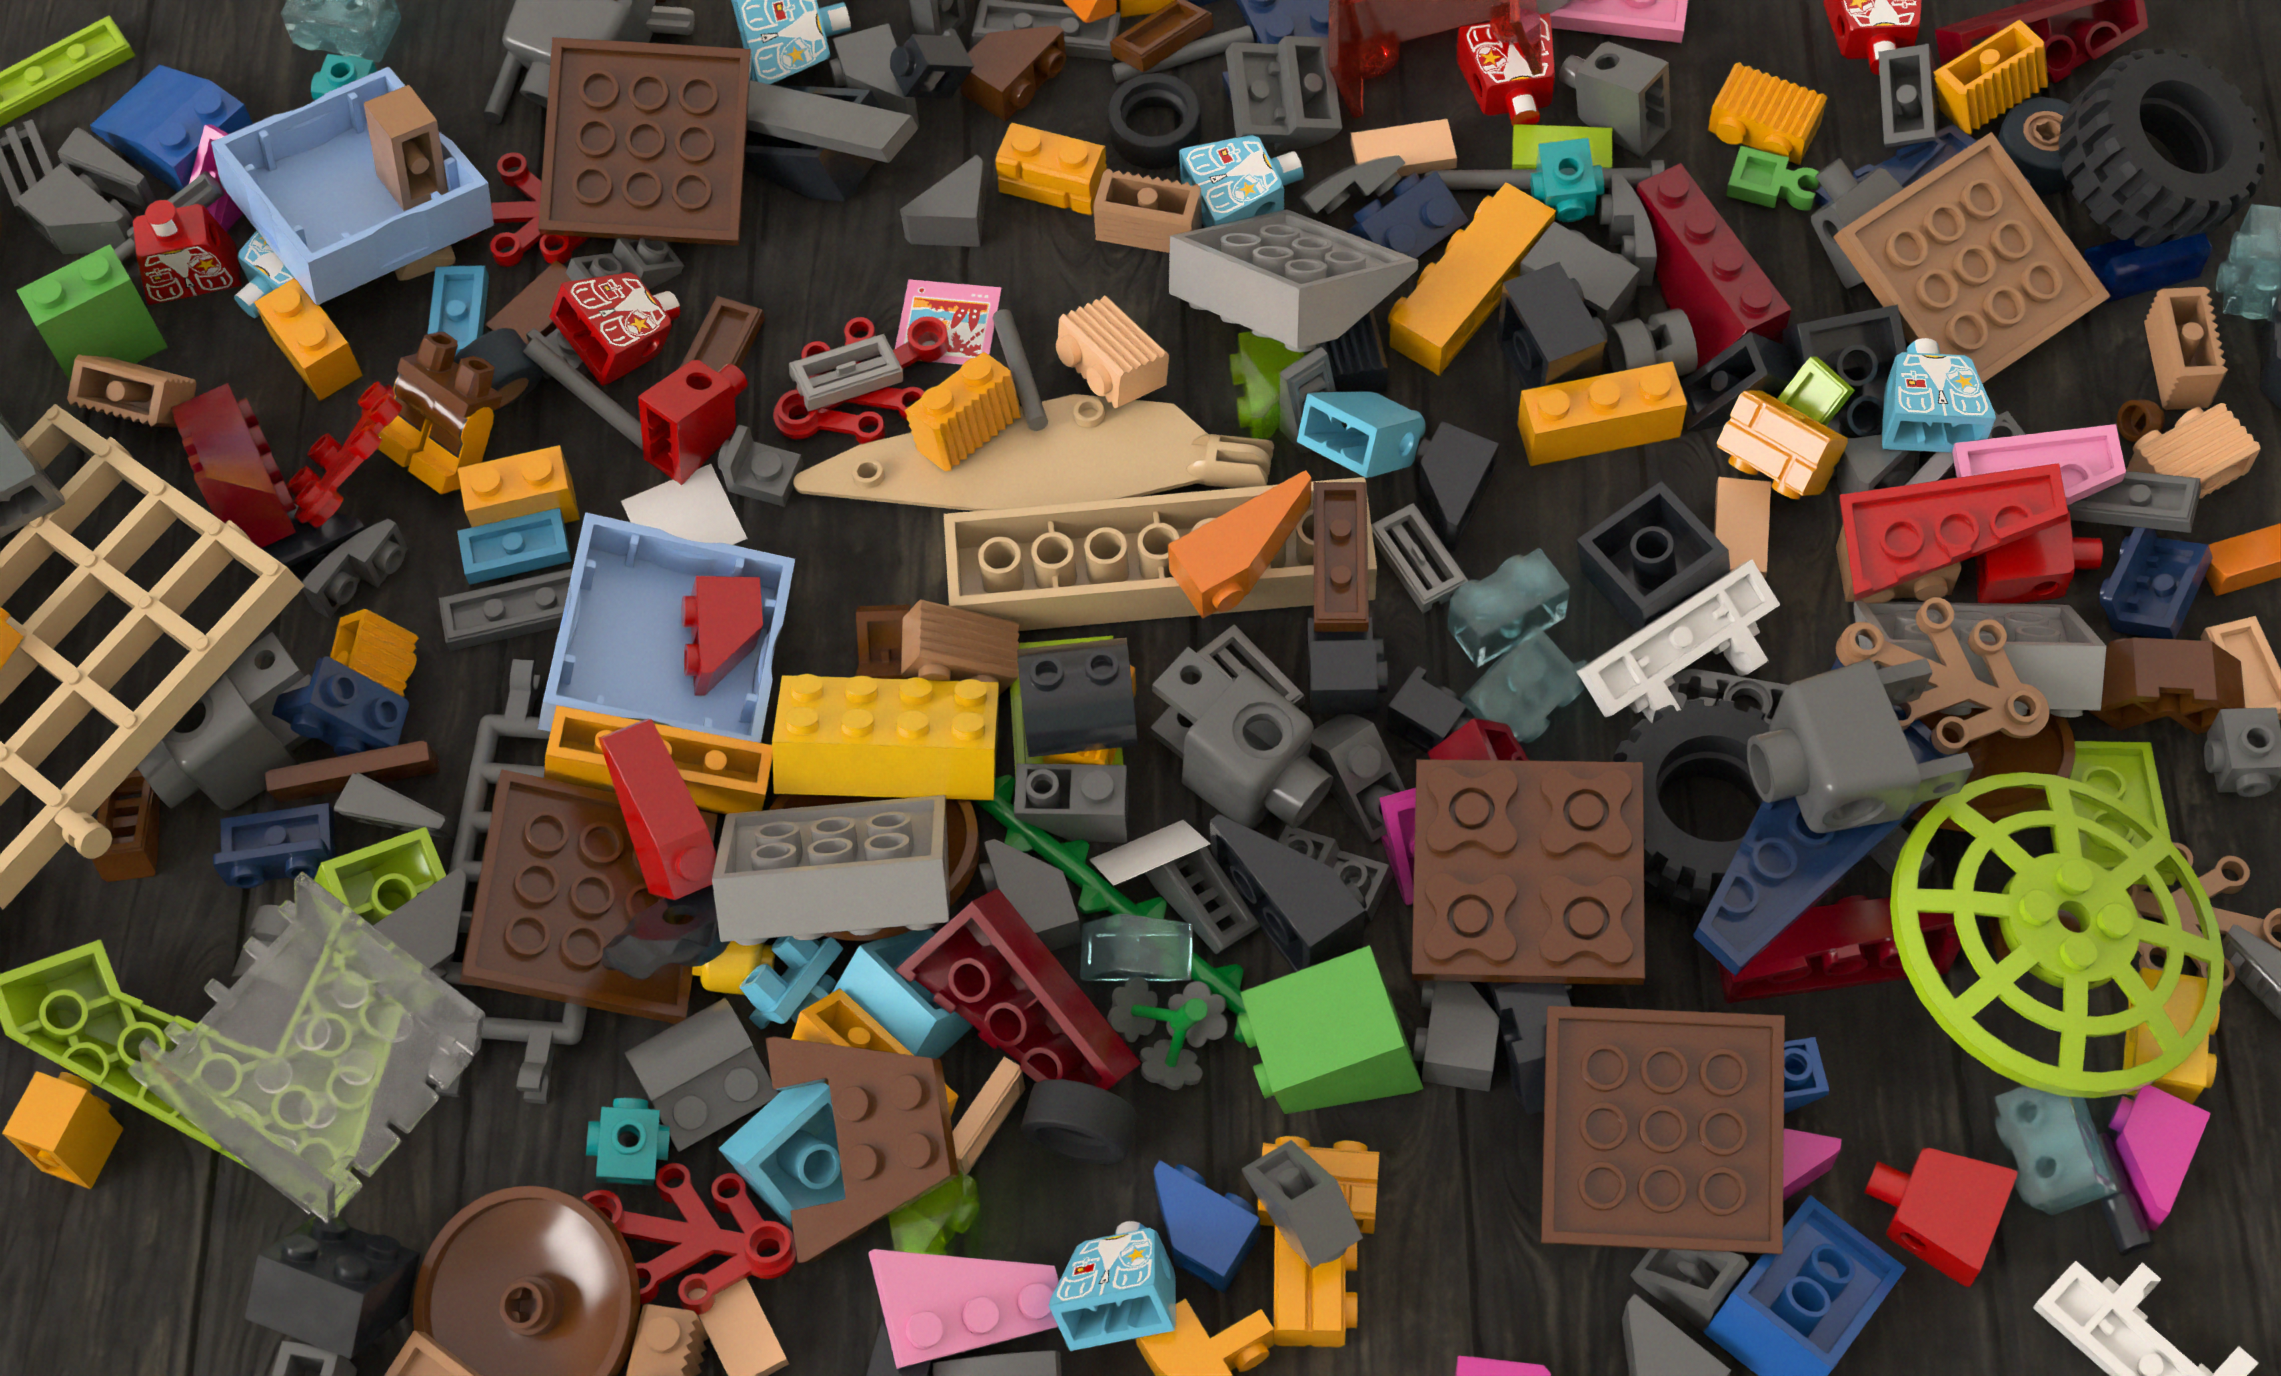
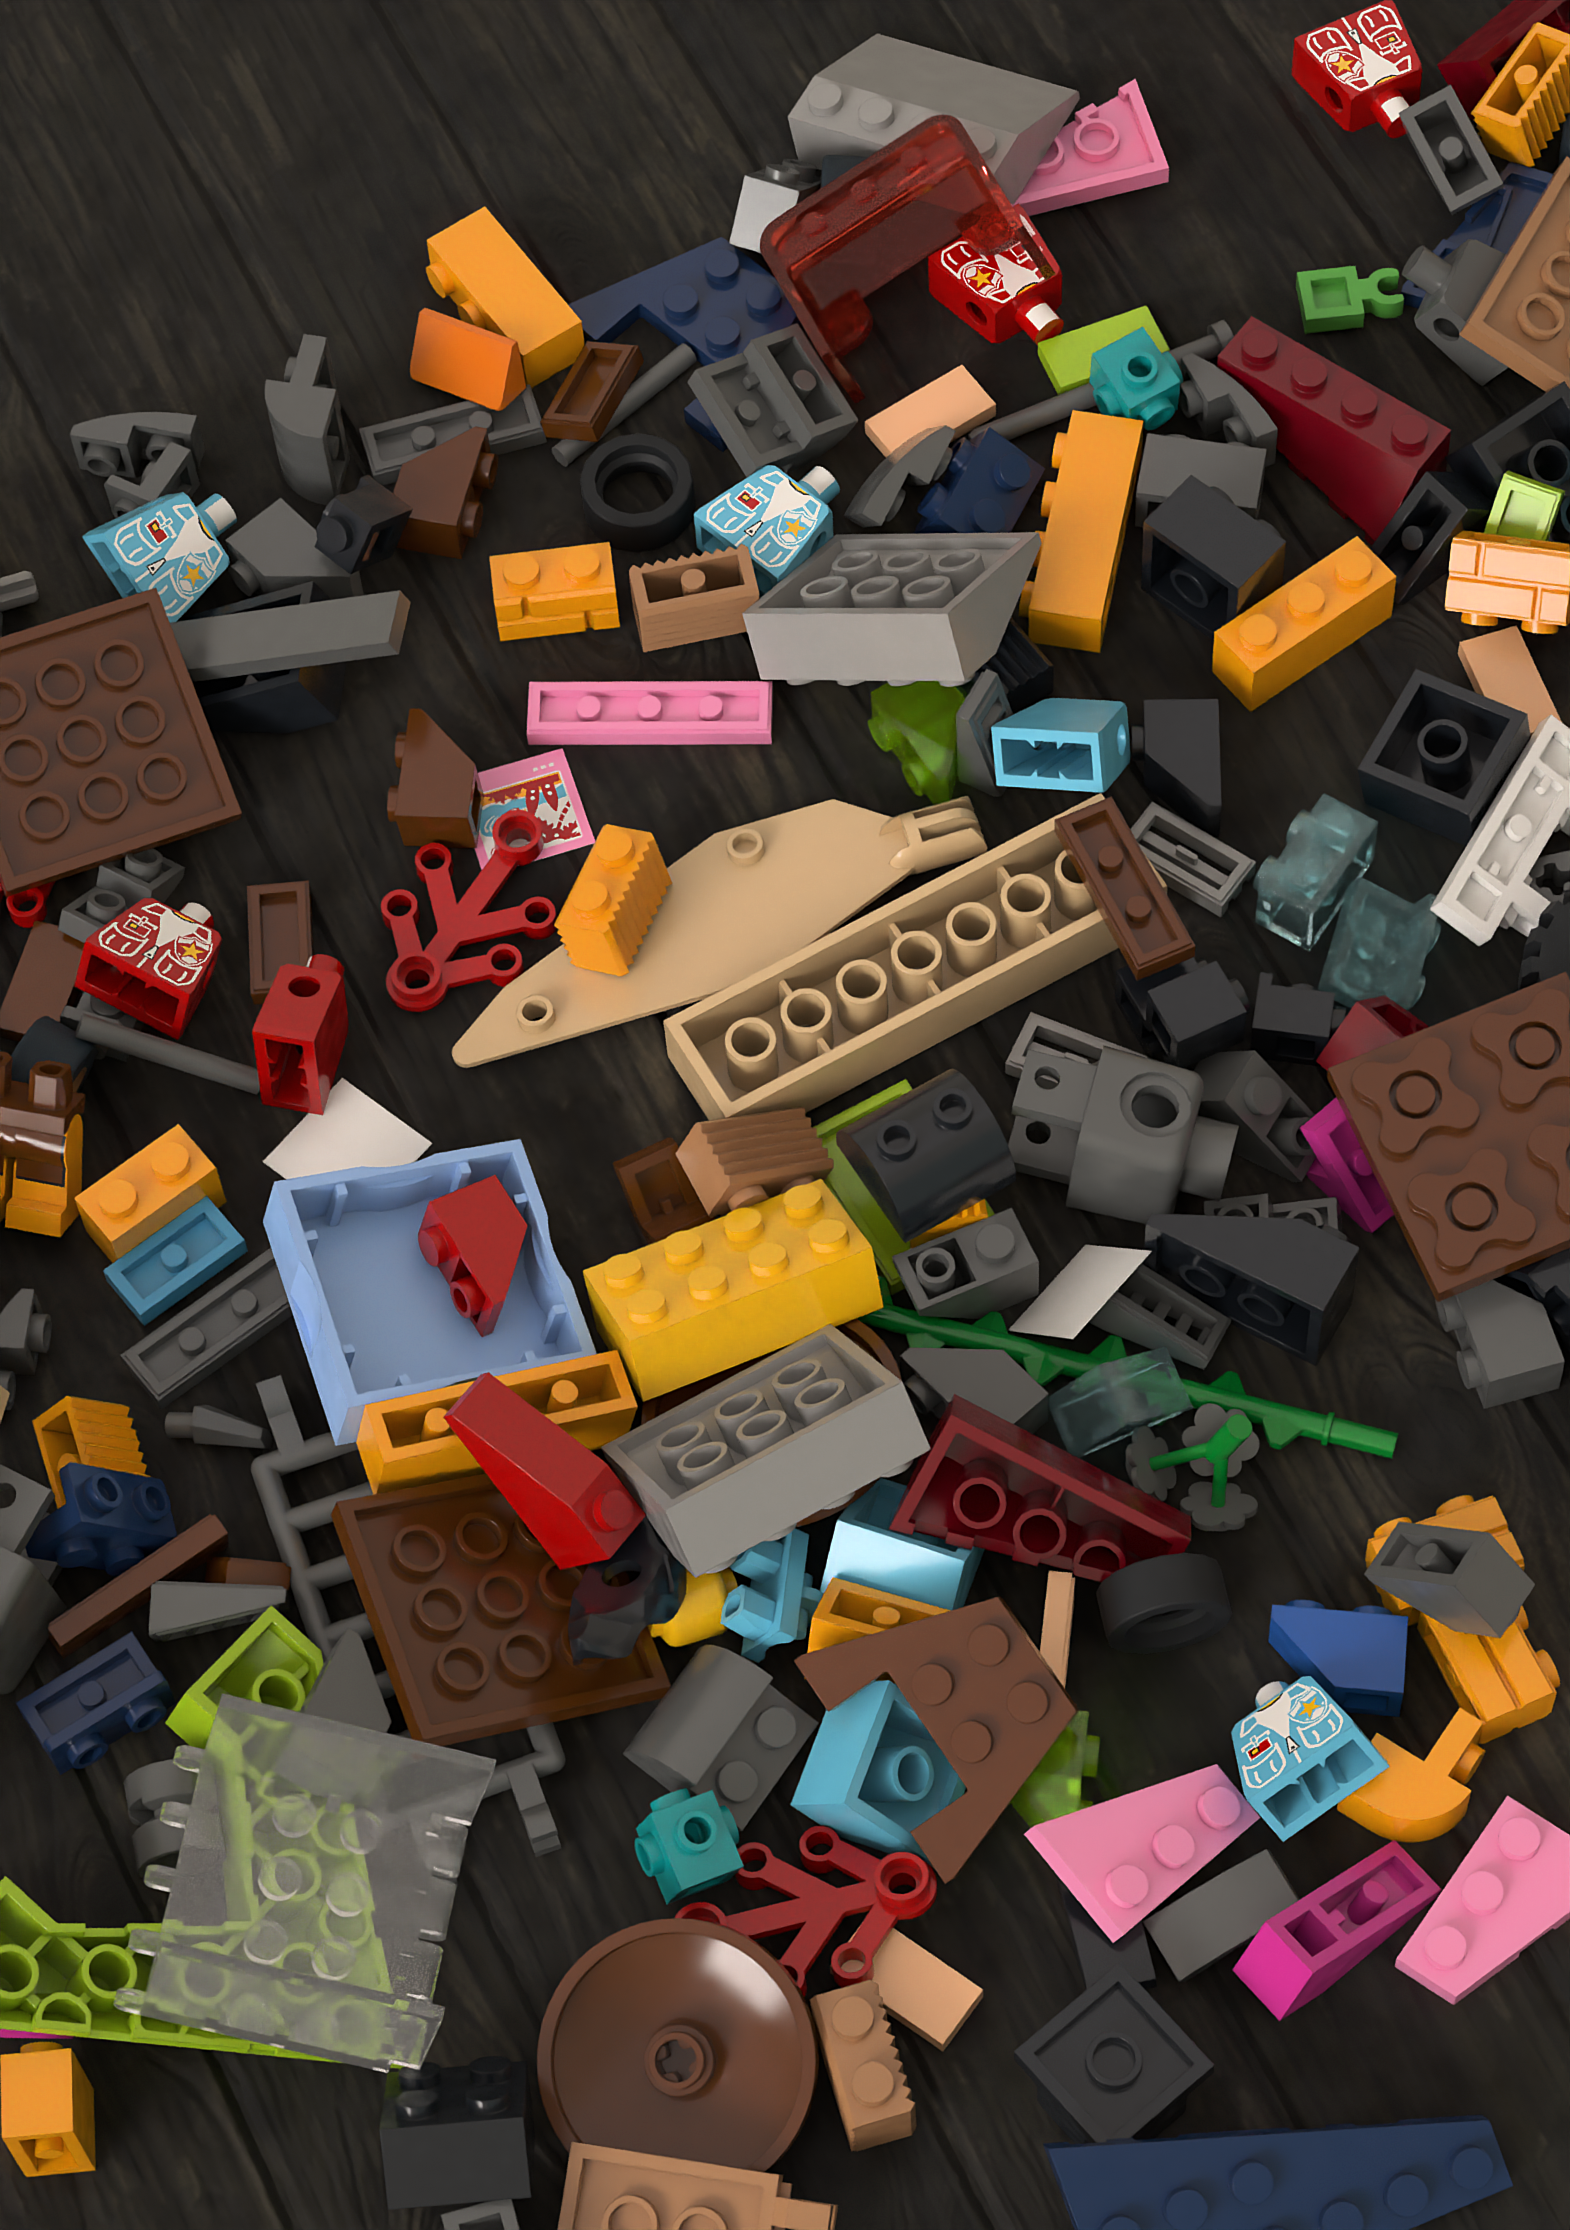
camera: 25 degrees left, 0 degrees up
dark grey bracket [718,425,803,507] -> none
light grey tile [789,334,903,411] -> none
dark grey slope [900,155,987,247] -> none
dark grey bar [993,309,1048,431] -> none
light nougat brick [1056,295,1169,408] -> none
orange slope [1168,470,1311,619] -> none
bright green slope [1237,945,1424,1114] -> none
dark grey torso [1559,42,1671,158] -> none
dark grey wheel [1607,308,1698,377] -> none
light orange brick [1708,62,1827,165] -> none
none -> dark grey bar [165,1405,274,1449]
none -> reddish brown tile [205,1557,291,1590]
none -> reddish brown slope [387,708,484,848]
none -> bright pink tile [527,681,773,745]

